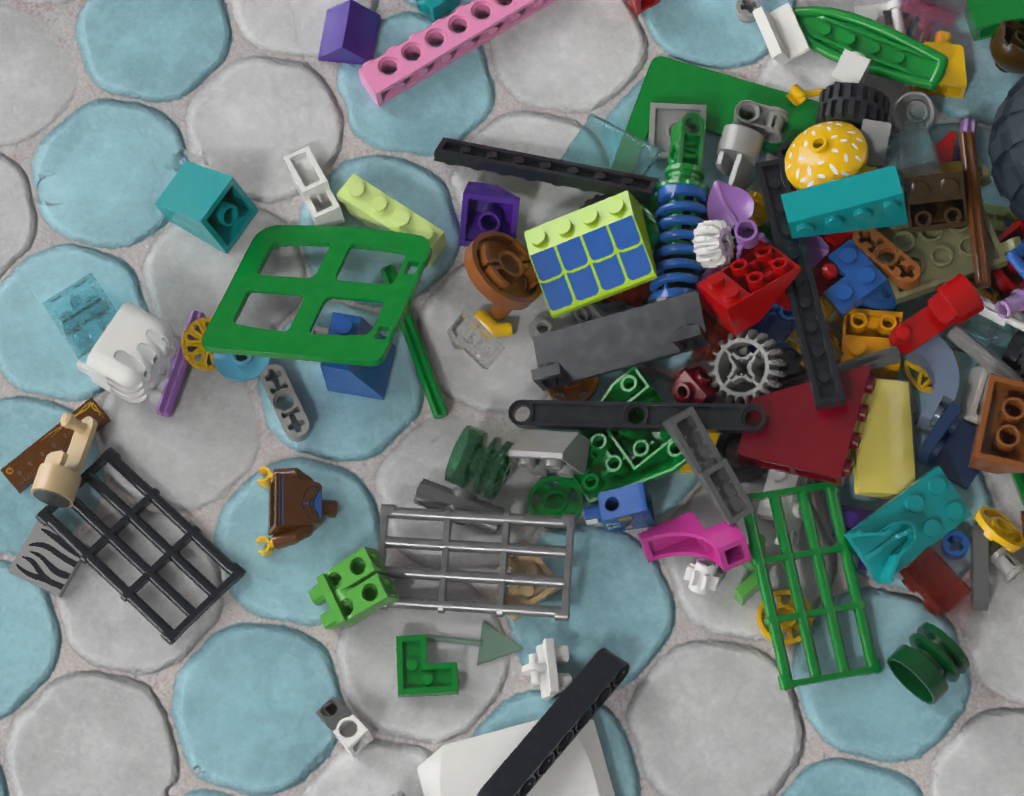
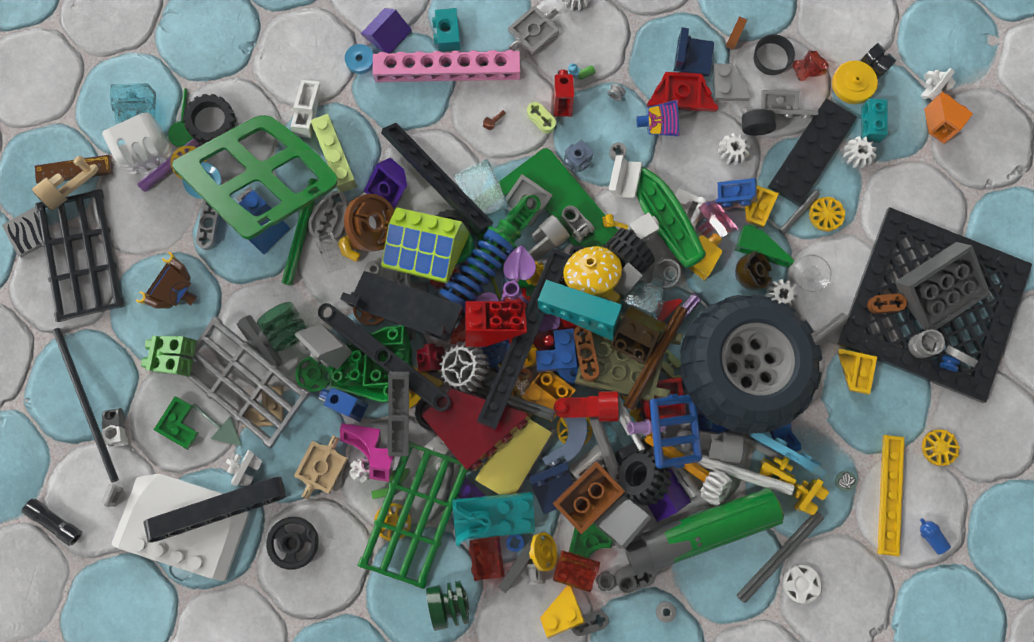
camera: 25 degrees right, 10 degrees up
teal slope [155,160,259,254] -> none
white gear [692,220,735,269] -> none
none -> black piece [52,328,119,483]
none -> green piece [168,88,194,147]
none -> black tyre [183,94,236,144]
none -> black wheel [266,517,319,570]
none -> tan plate [294,435,348,500]
none -> light grey piece [308,191,348,244]
none -> dark azure piece [345,44,373,74]
none -> copper hand [482,110,506,130]
none -> yellowish green beam [527,102,556,134]
none -> sand blue brick [564,139,594,173]

